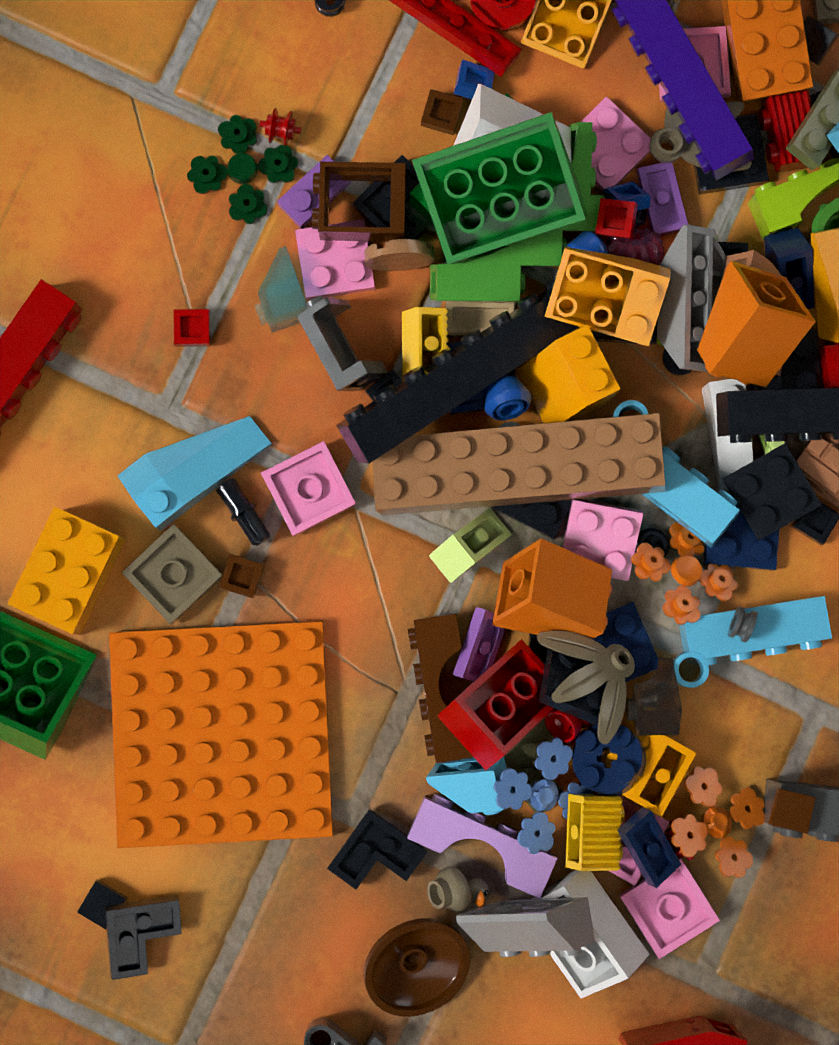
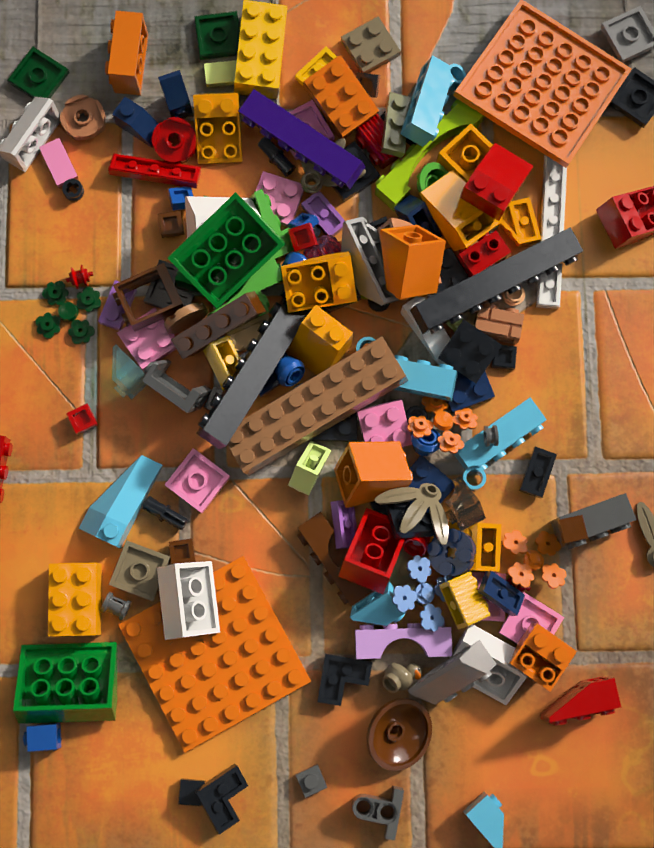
camera: 25 degrees left, 5 degrees down
none -> dark grey bush [101,592,131,621]
none -> white slope [157,561,220,640]
none -> reddish brown arch [171,291,266,359]
none -> black axle [258,137,296,177]
none -> dark grey plate [296,764,327,798]
none -> blue cone [411,428,441,456]
none -> orange slope [509,622,577,692]
none -> black plate [519,446,557,498]

